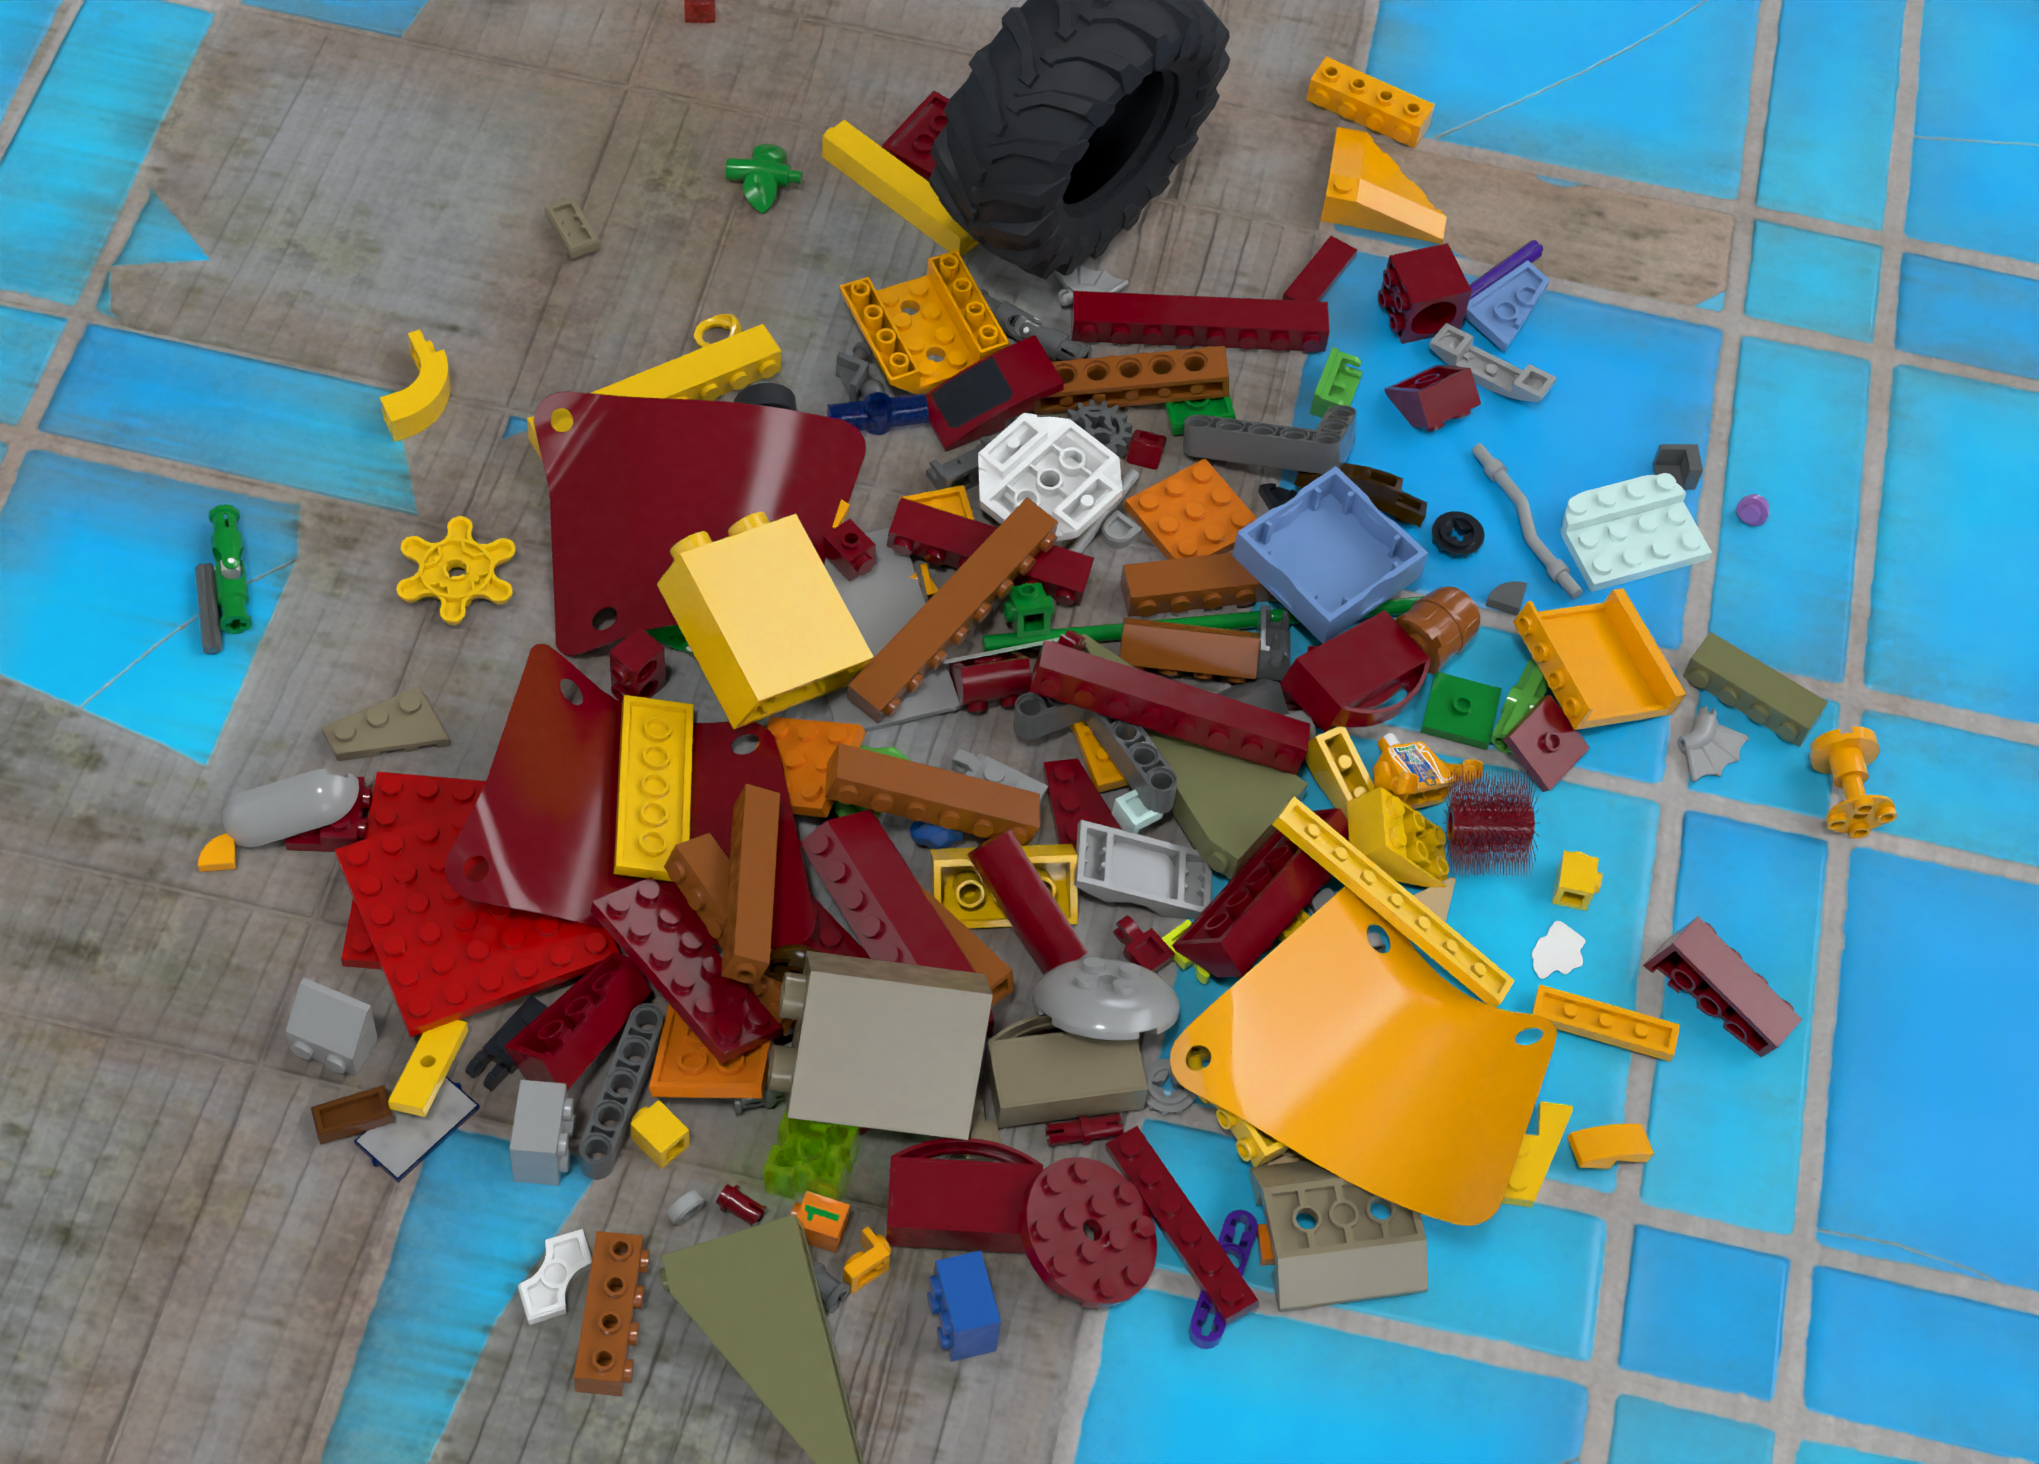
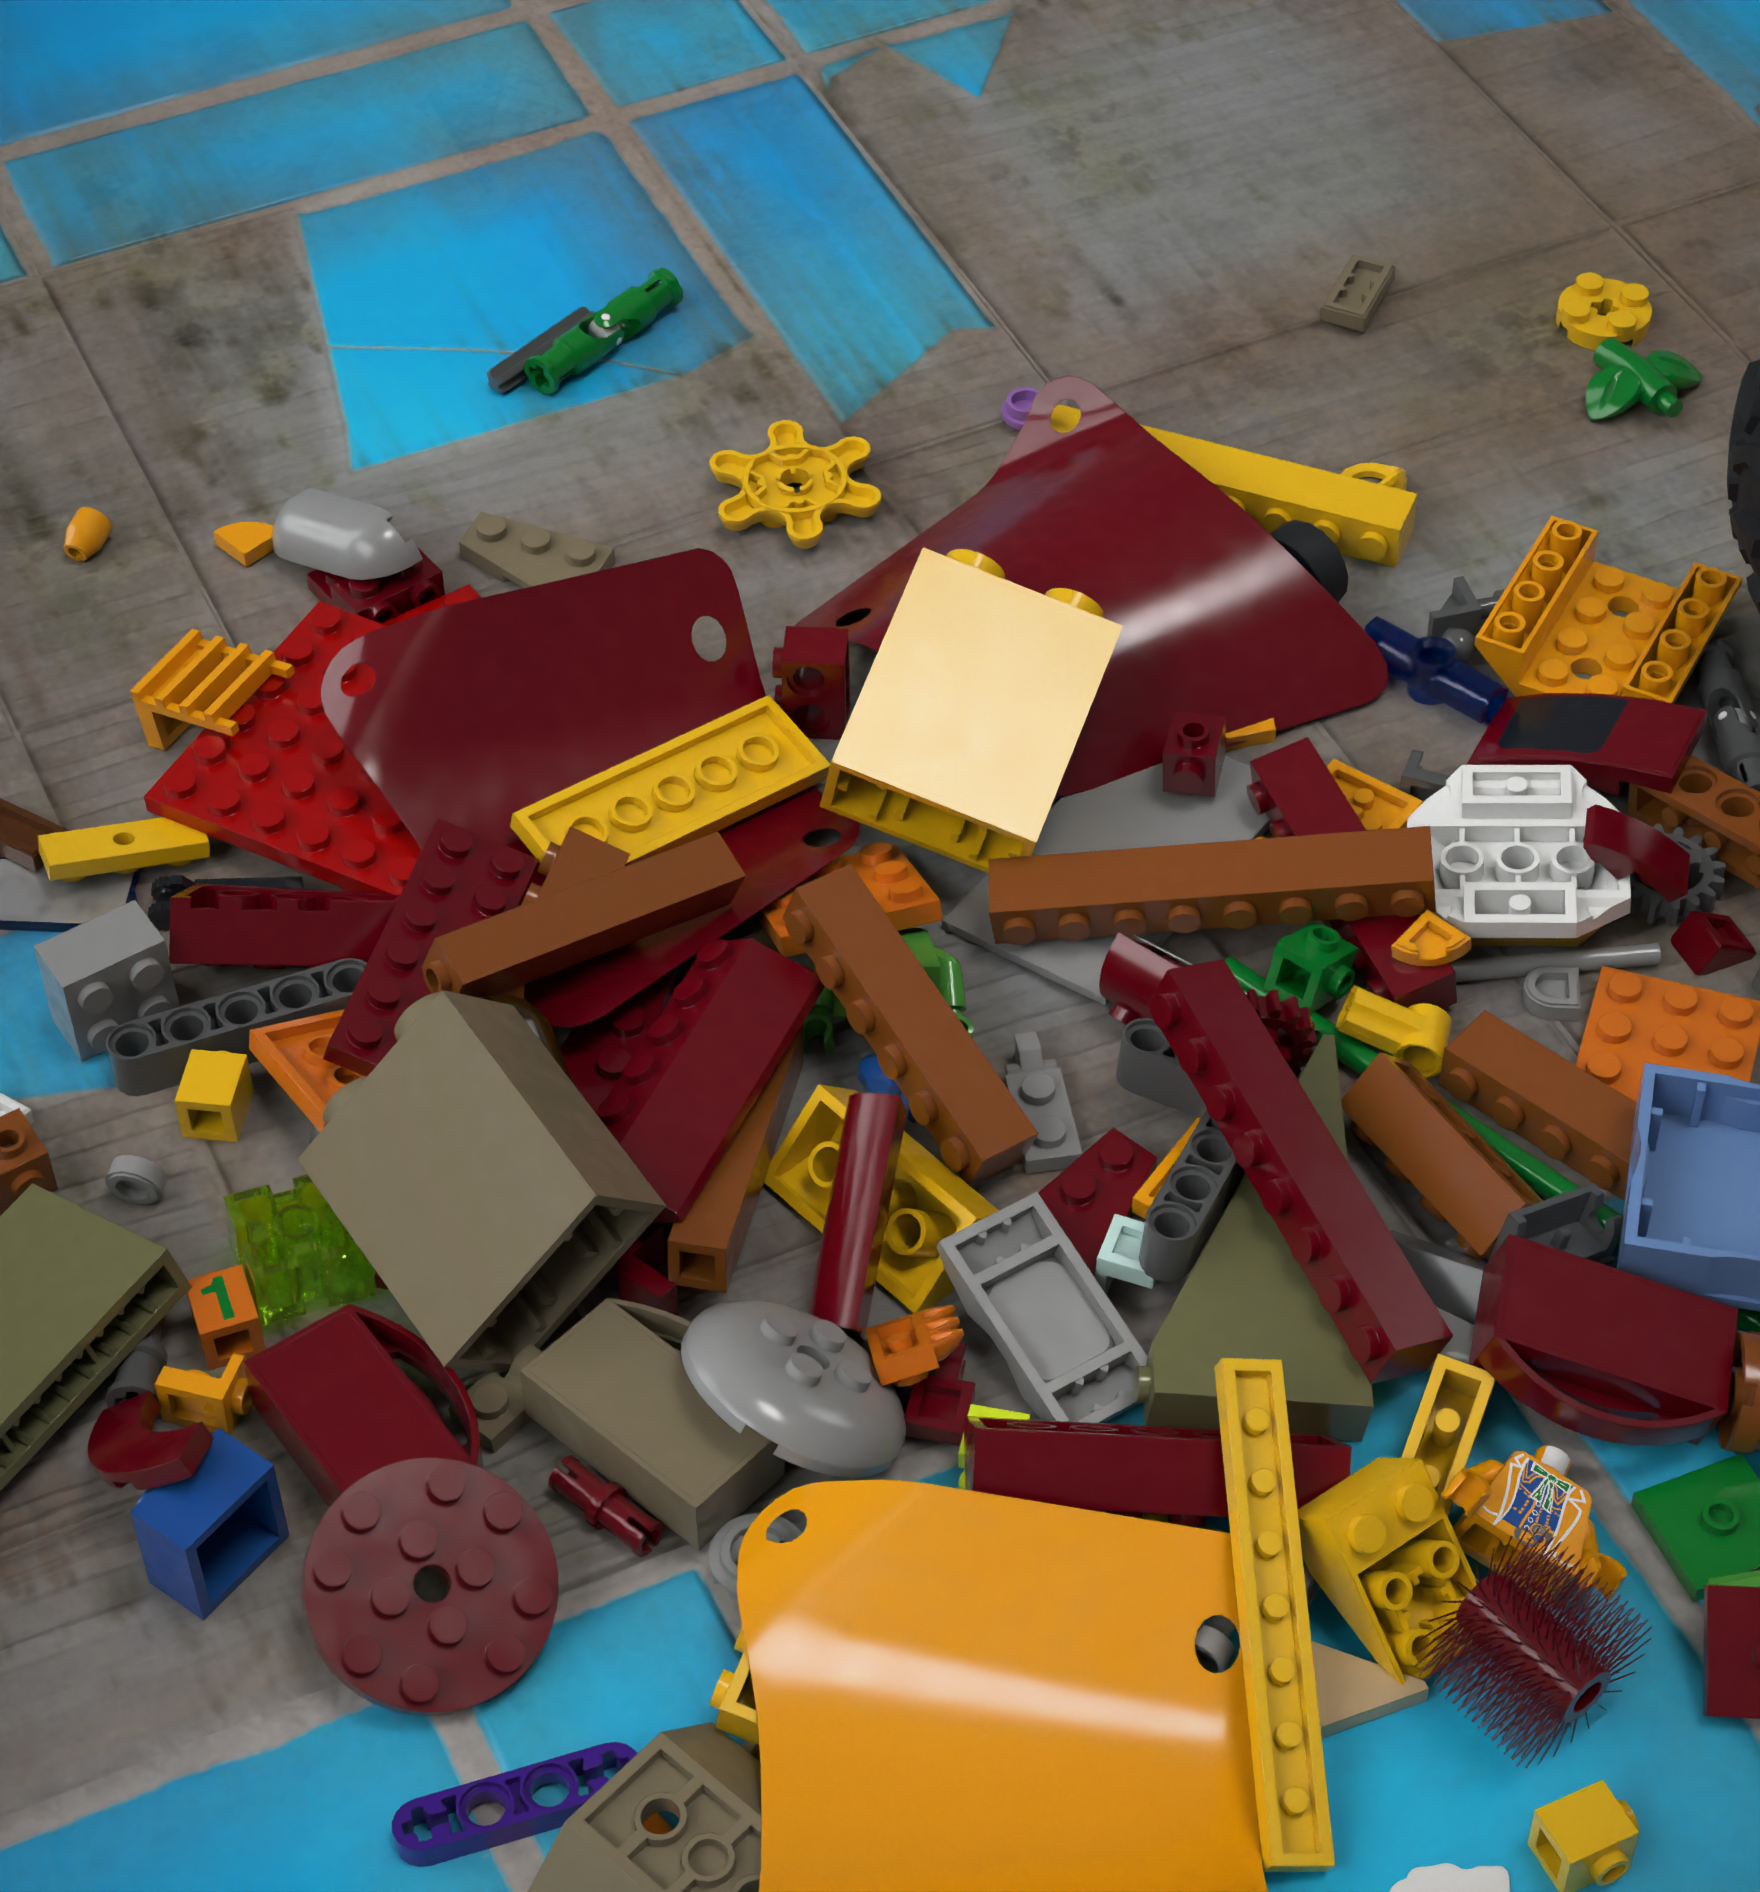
camera: 60 degrees right, 10 degrees down
light grey slope [285,977,378,1076] -> none
yellow arch [380,329,451,442] -> none
dark red pin [716,1184,767,1227] -> none
dark red plate [1105,1126,1259,1325] -> none
none -> light orange hose [64,507,113,561]
none -> dark red tile [88,1390,214,1490]
none -> light orange plate [130,628,295,751]
none -> orange plate [865,1305,964,1387]
none -> medium lavender plate [1002,387,1039,430]
none -> yellow piece [1335,985,1452,1078]
none -> light orange tile [1391,910,1471,967]
none -> yellow plate [1556,272,1652,350]
none -> dark red slope [1583,804,1690,903]

